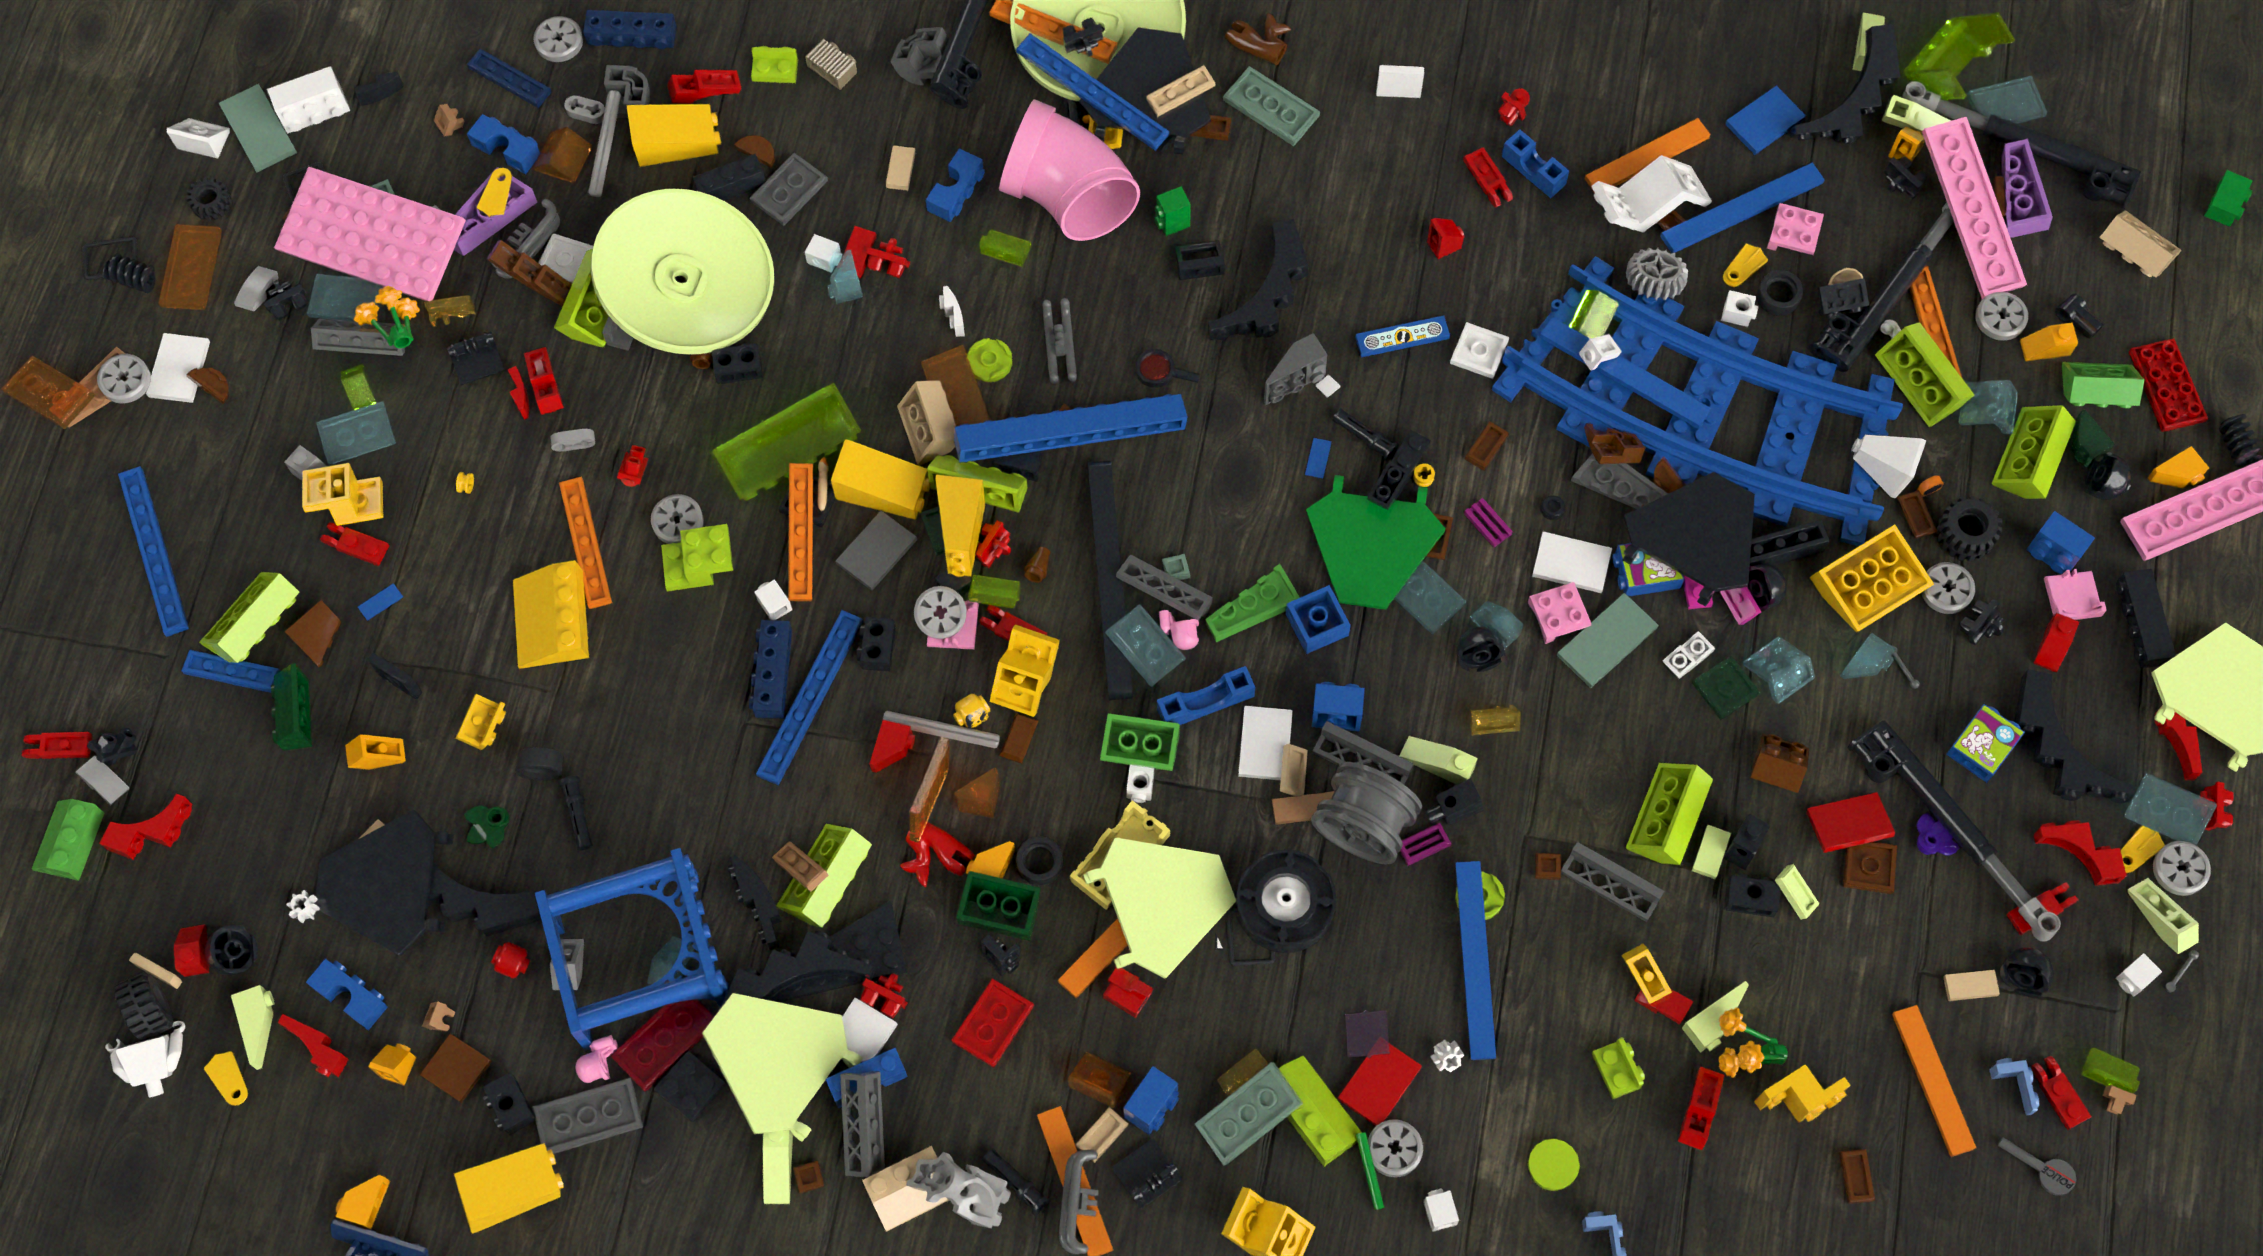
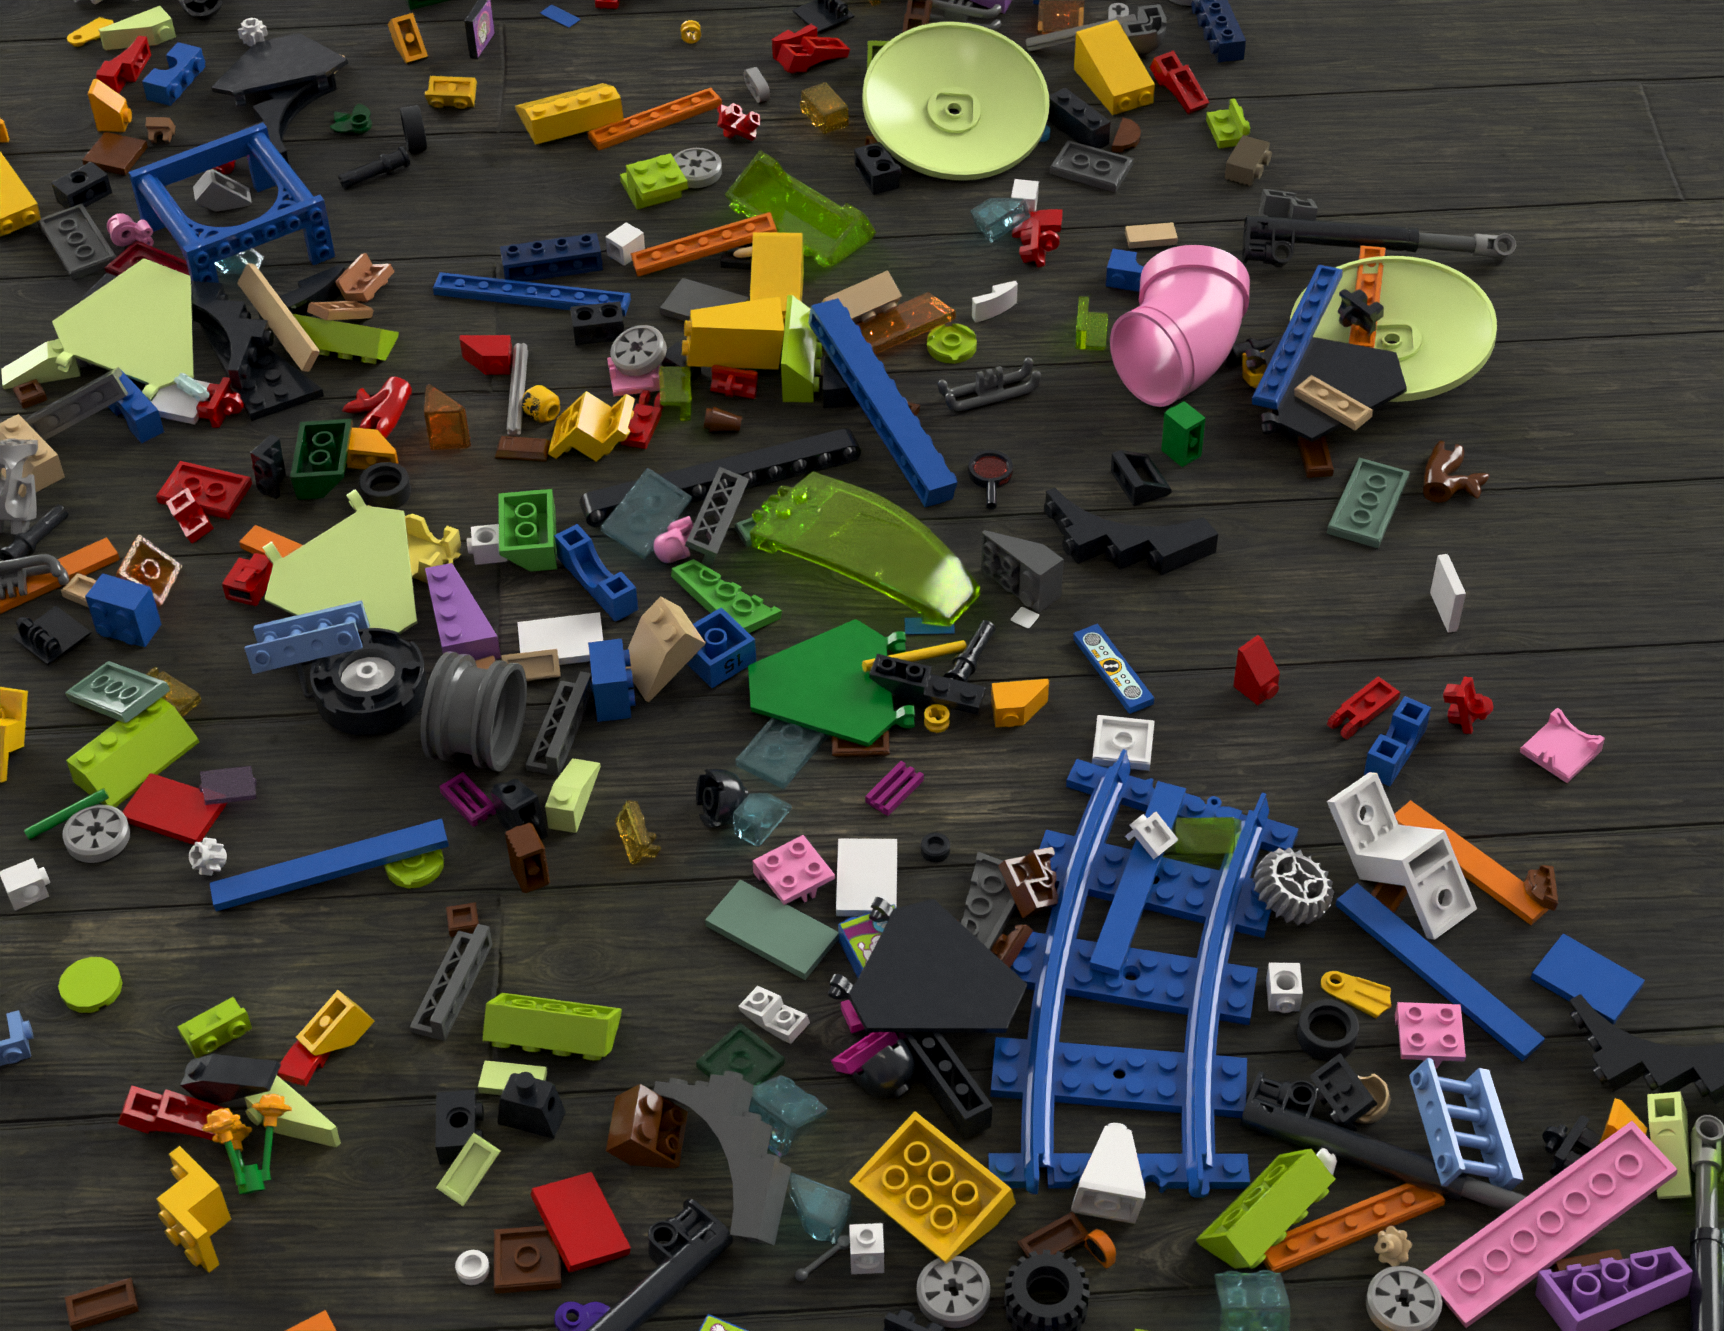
camera: 75 degrees right, 20 degrees down
clear orange tile [910,737,950,843] -> none
reddish brown tile [1465,421,1509,471] -> none
none -> red slope [166,487,214,543]
none -> light aqua axle [174,373,210,402]
none -> black slope [180,1054,281,1105]
none -> tan tile [237,263,320,372]
none -> medium blue fence [244,600,370,674]
none -> nougat bracket [336,254,395,302]
none -> medium lavender wedge [425,563,501,661]
none -> white tile [455,1250,490,1285]
none -> reddish brown brick [505,823,550,893]
none -> tan slope [626,596,706,702]
none -> dark grey arch [653,1071,791,1246]
none -> clear neon green windscreen [750,472,980,627]
none -> clear yellow brick [800,82,849,134]
none -> white brick [849,1223,884,1274]
none -> yellow bar [862,640,967,672]
none -> light orange slope [991,679,1049,727]
none -> tan plant [1374,1226,1412,1267]
none -> medium blue fence [1409,1058,1524,1191]
none -> bright pink piece [1520,708,1605,783]
none -> reddish brown tile [1524,865,1558,911]

